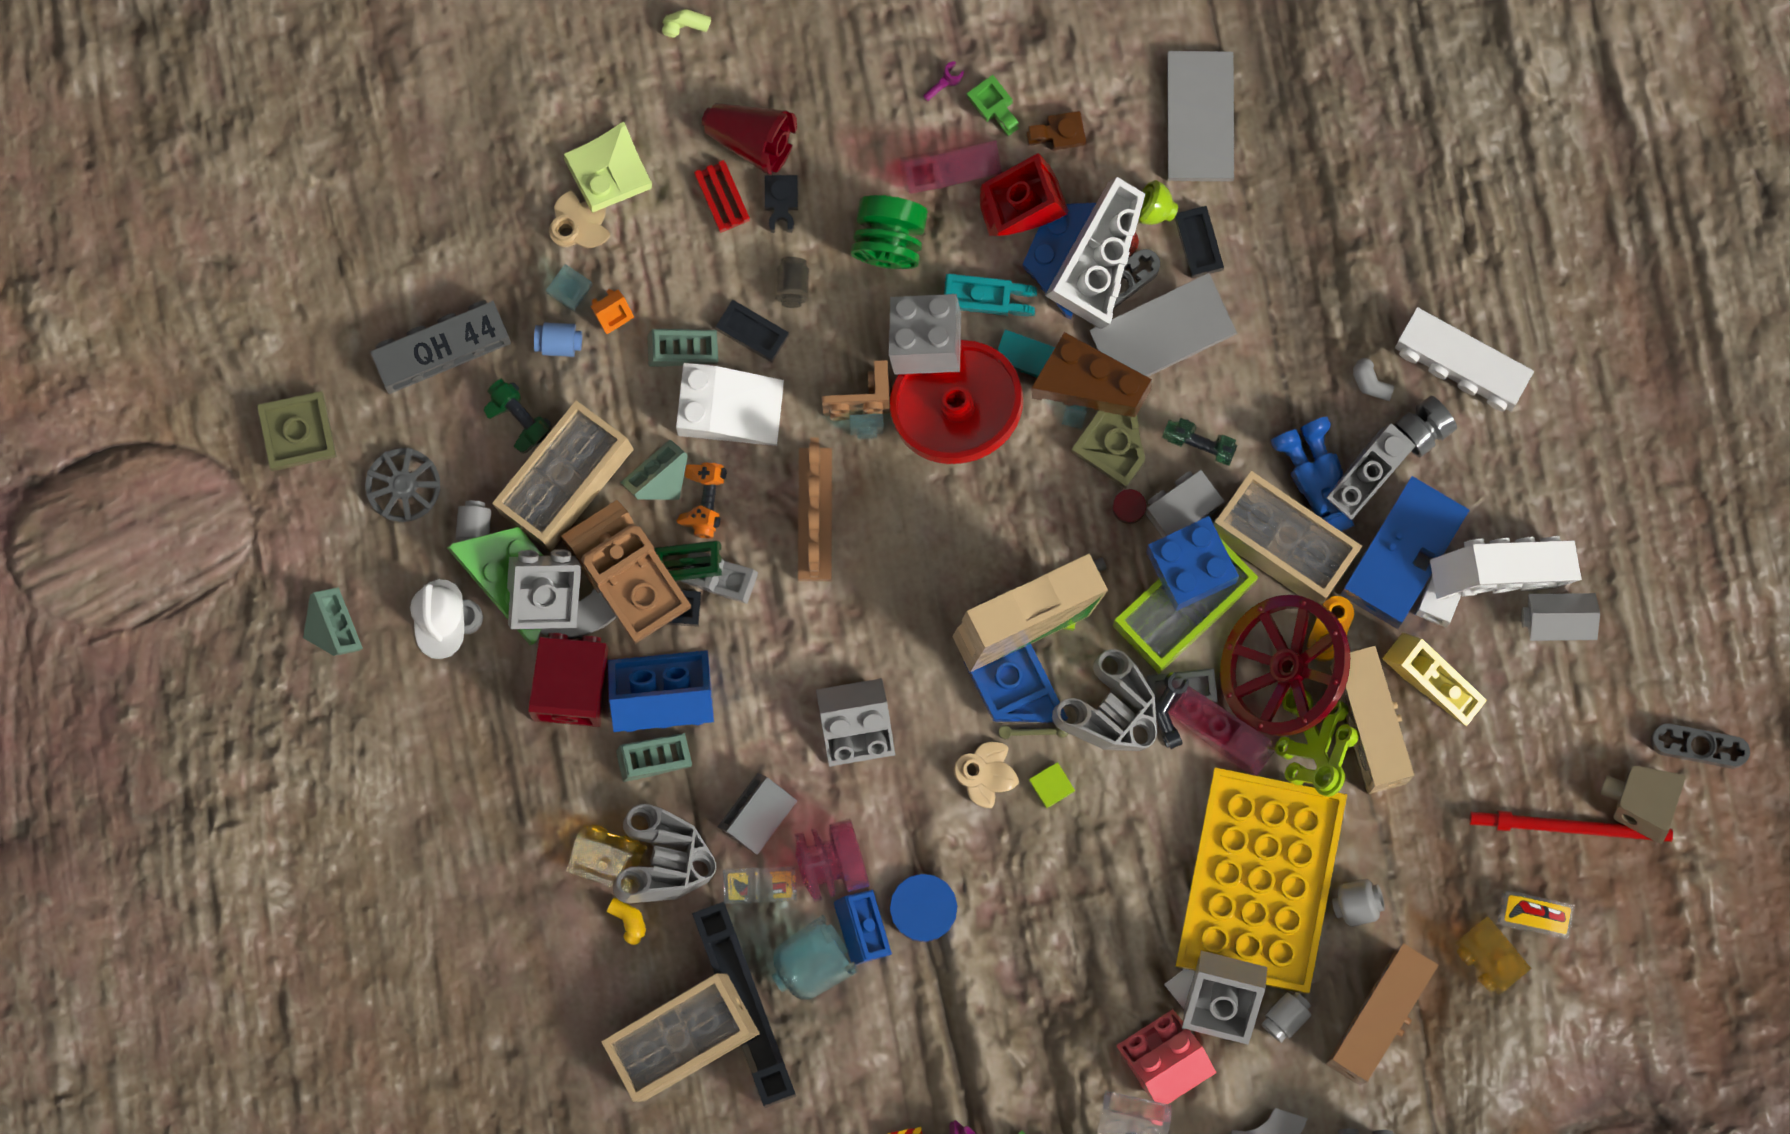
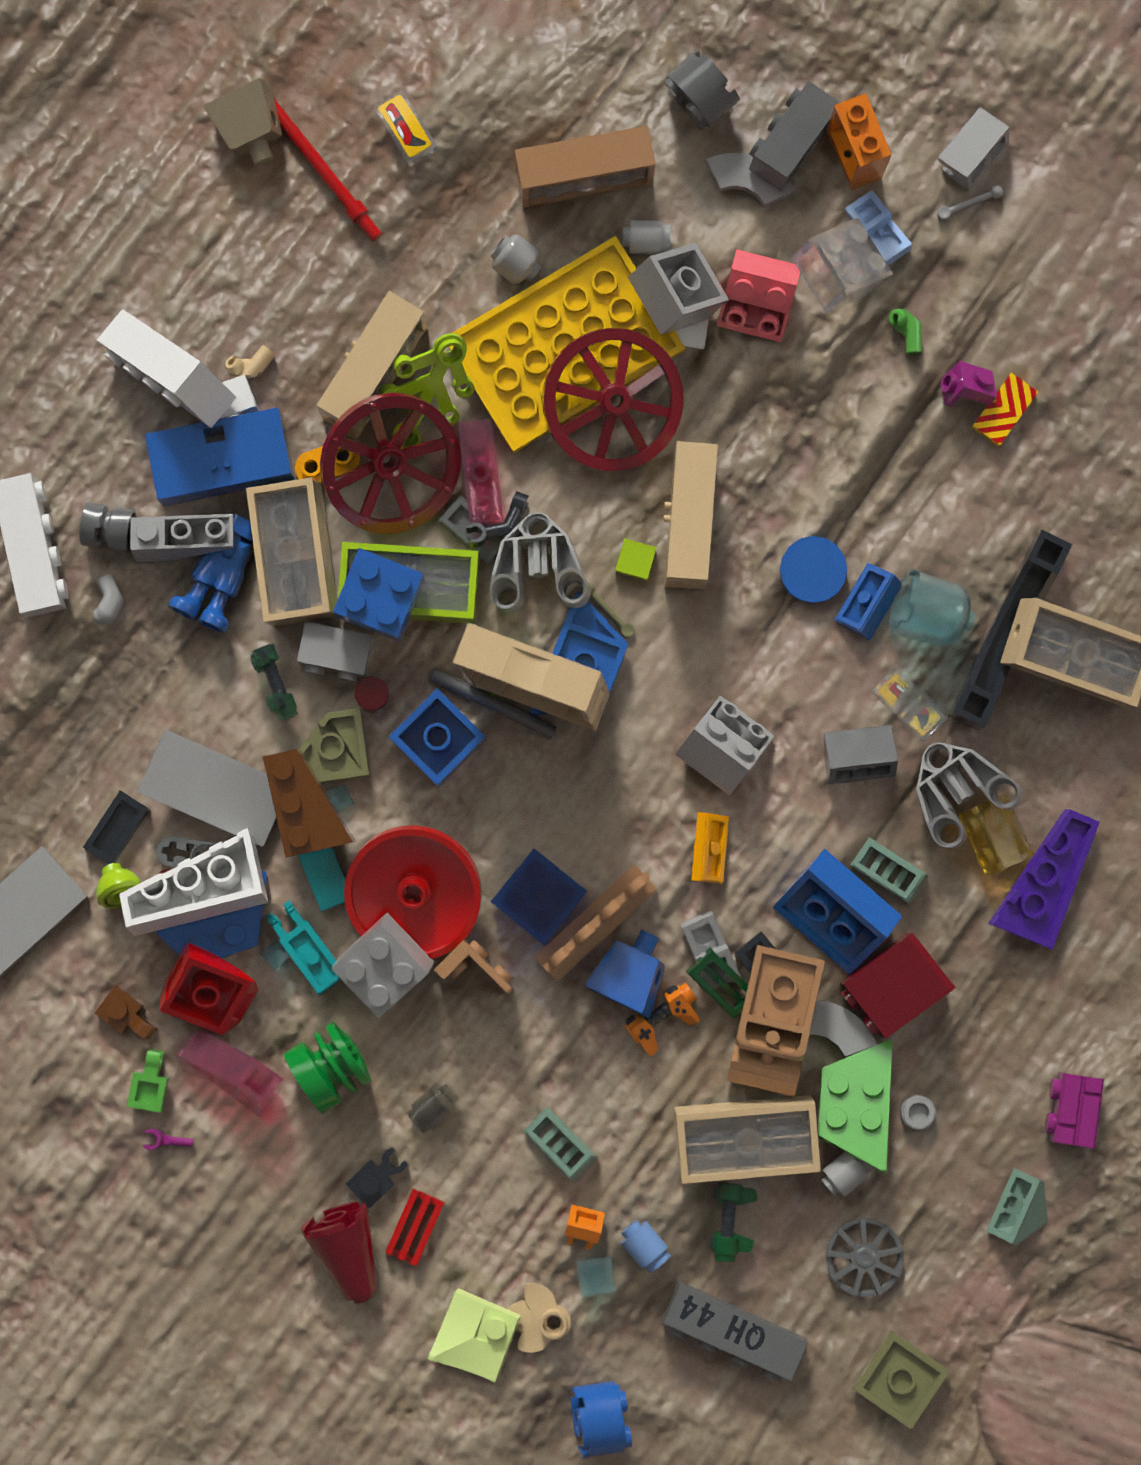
camera: 135 degrees left, 5 degrees up
white piece [410,579,464,659] -> none
light grey plate [507,550,581,629] -> none
yellow arm [607,897,646,945] -> none
sand green slope [620,439,688,500] -> none
yellowish green arm [662,9,711,38] -> none
white slope [676,363,784,446] -> none
black tile [715,299,789,363] -> none
clear pink wheel [795,818,870,903] -> none
clear light blue plate [850,414,883,439] -> none
tan plate [954,742,1019,808] -> none
light yellow slope [1382,633,1487,726] -> none
clear yellow bracket [1455,916,1532,995] -> none
light grey brick [1521,593,1600,641] -> none
dark grey beam [1651,724,1750,769] -> none
none -> tan arm [225,345,276,379]
none -> clear light blue piece [260,939,290,971]
none -> blue brick [388,688,487,787]
none -> clear blue brick [491,848,588,946]
none -> dark red wheel [542,328,684,471]
none -> blue brick [571,1381,632,1459]
none -> blue torso [585,930,665,1018]
none -> tan brick [663,441,718,590]
none -> light orange plate [691,812,729,884]
none -> dark purple wing [988,809,1100,949]
none -> magenta brick [1044,1072,1104,1148]

